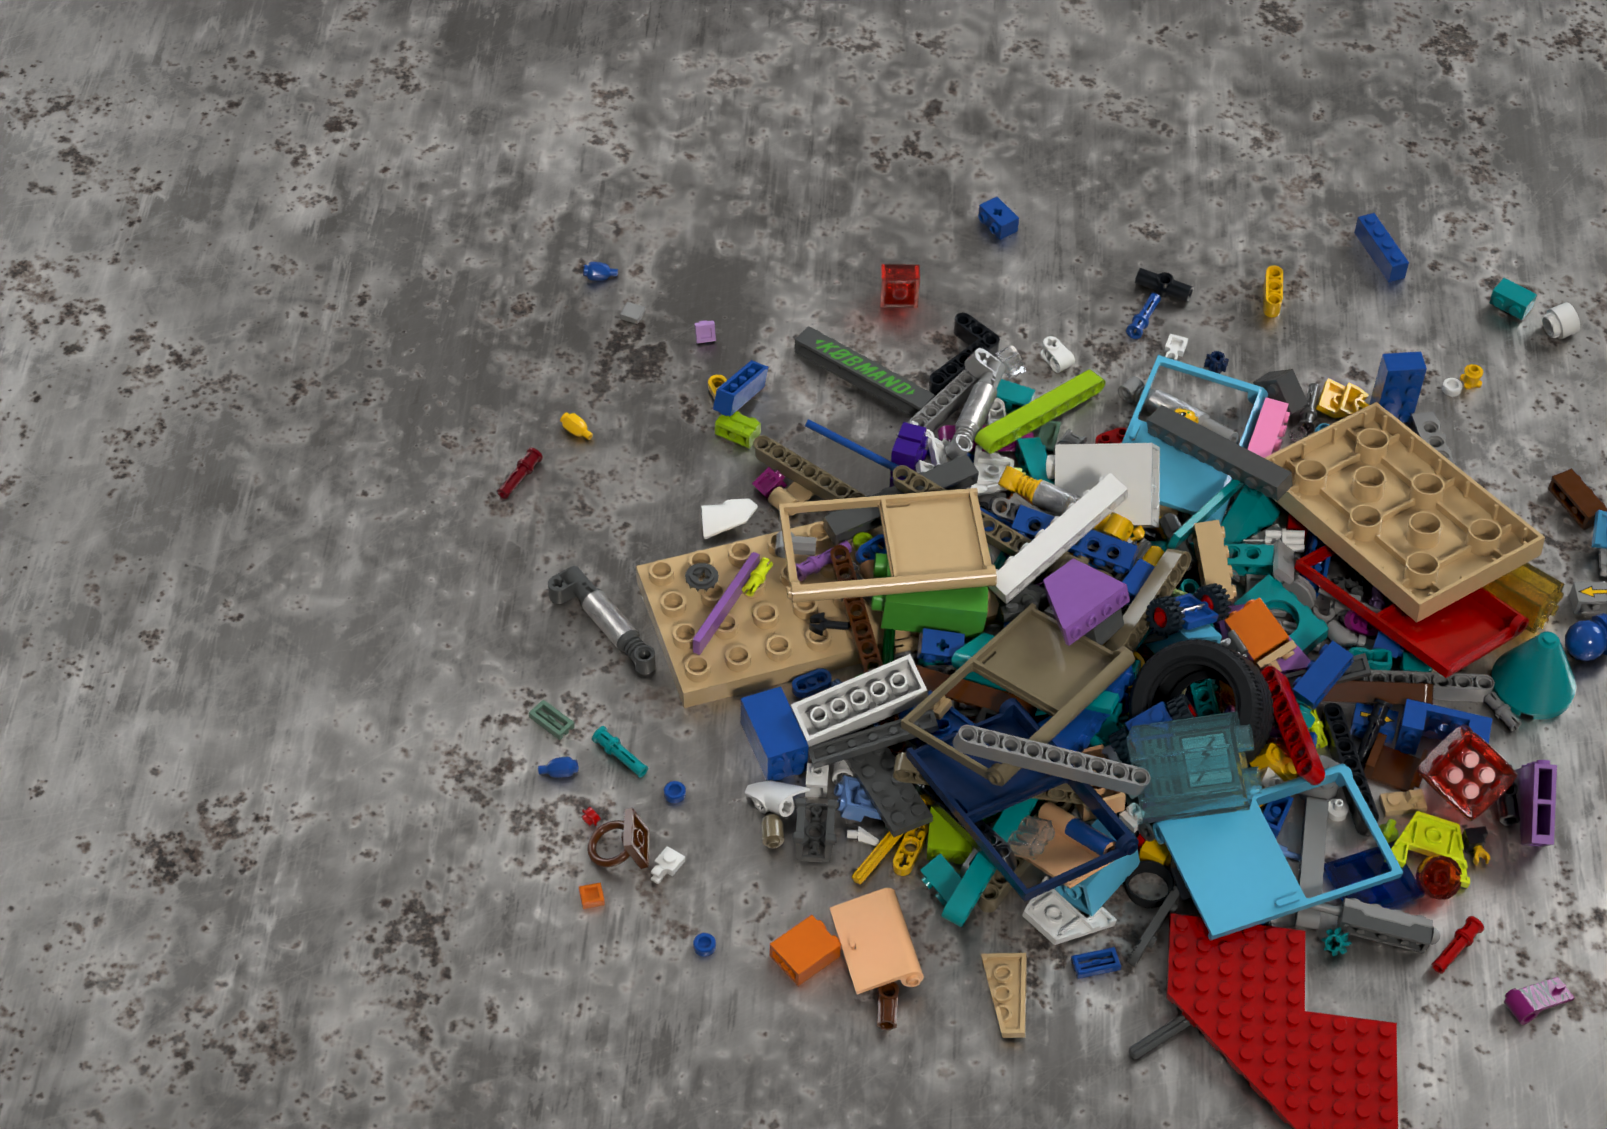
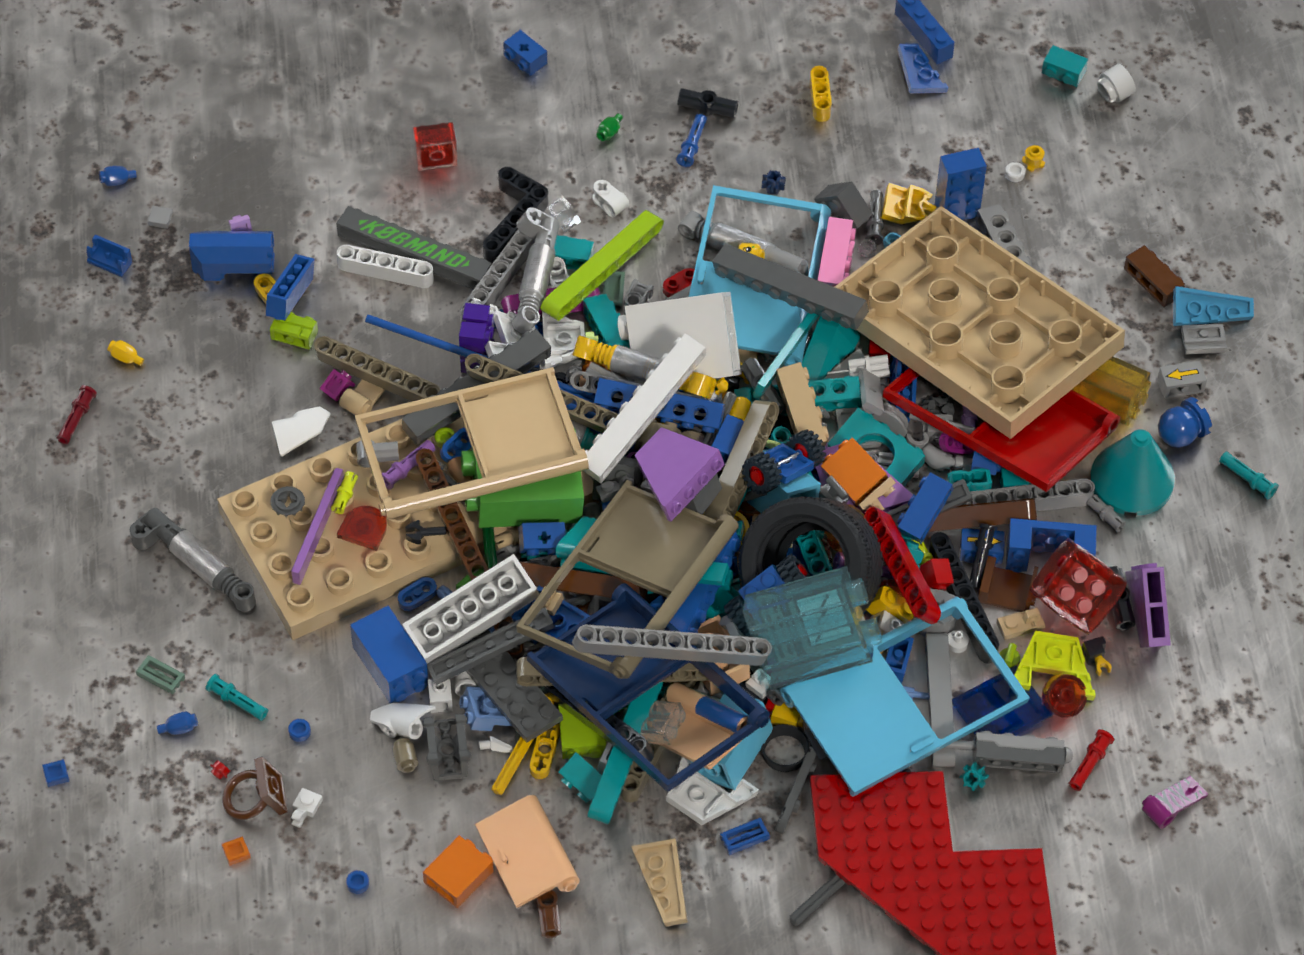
camera: 10 degrees left, 5 degrees up
white plate [1164,334,1189,361] -> none
none -> blue tile [42,759,70,787]
none -> blue hinge [86,234,132,277]
none -> blue brick [189,231,275,281]
none -> white beam [337,245,434,288]
none -> clear red tile [337,506,387,551]
none -> green plant [596,113,623,141]
none -> blue wing [898,44,949,94]
none -> red brick [919,559,954,591]

